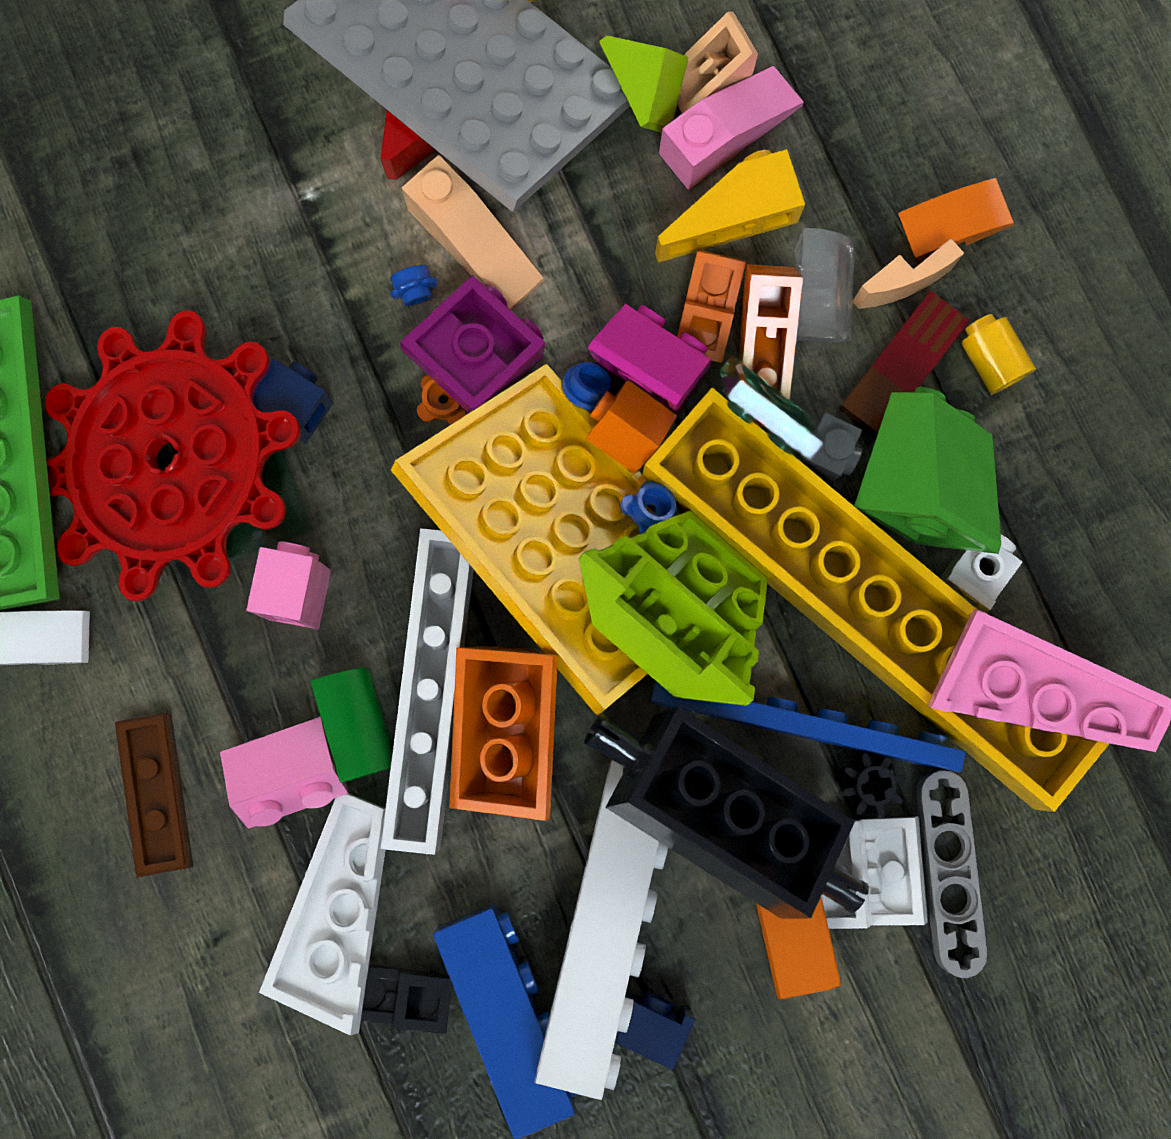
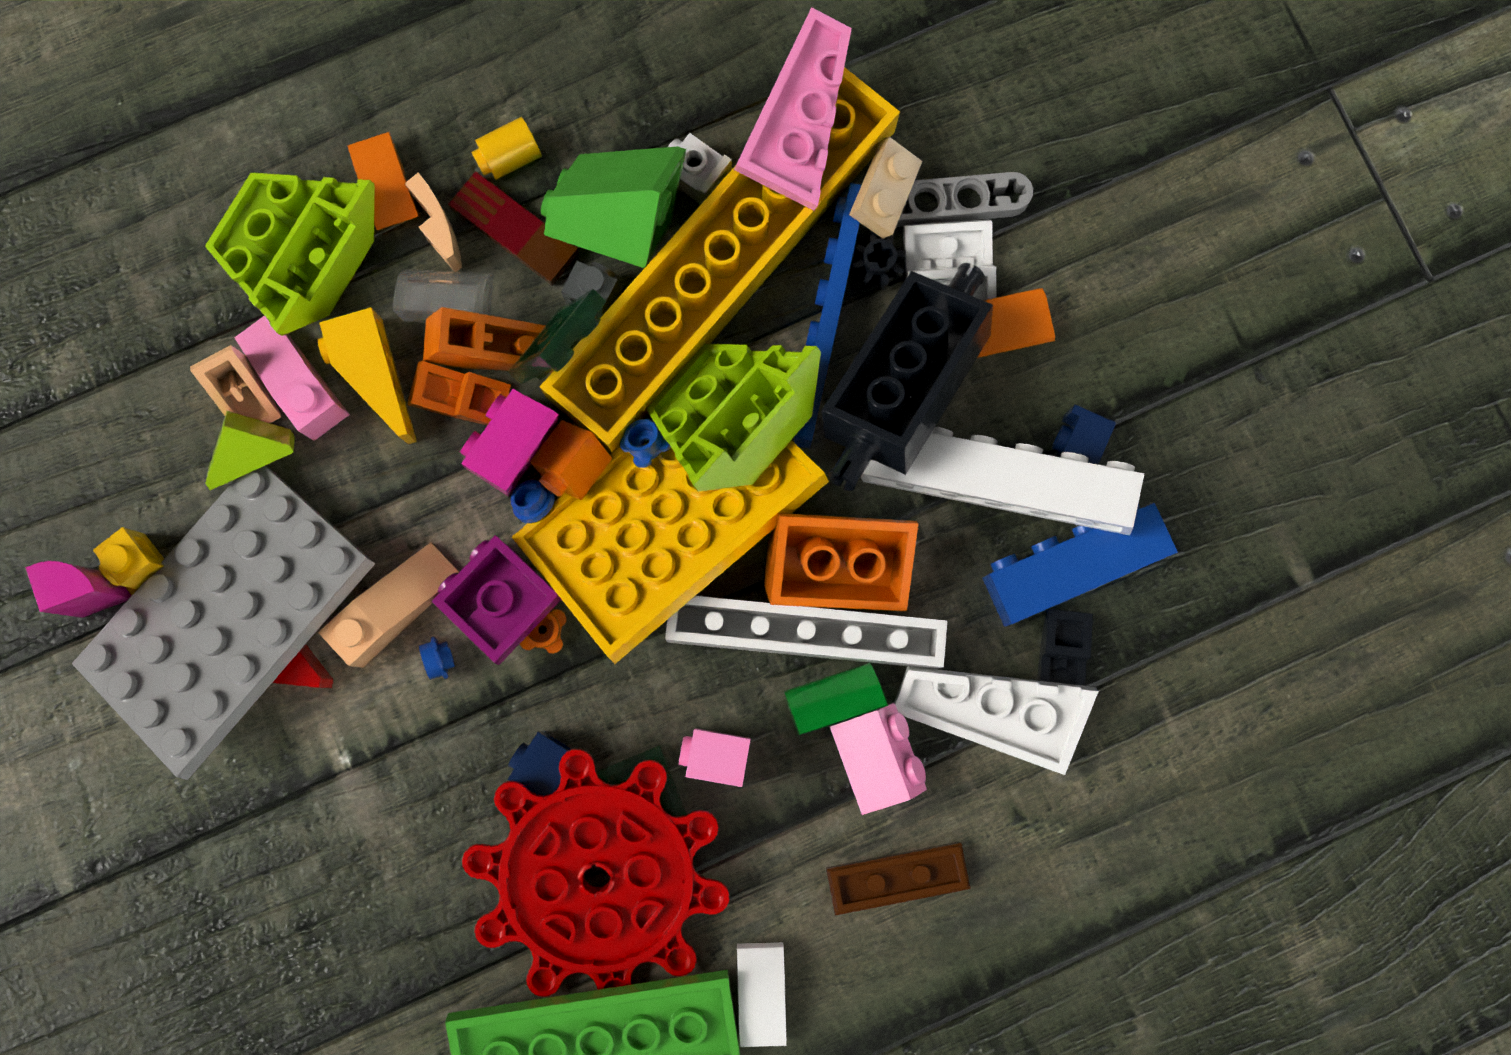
camera: 90 degrees left, 0 degrees up
none -> lime wedge [205,173,375,336]
none -> tan plate [849,137,922,238]

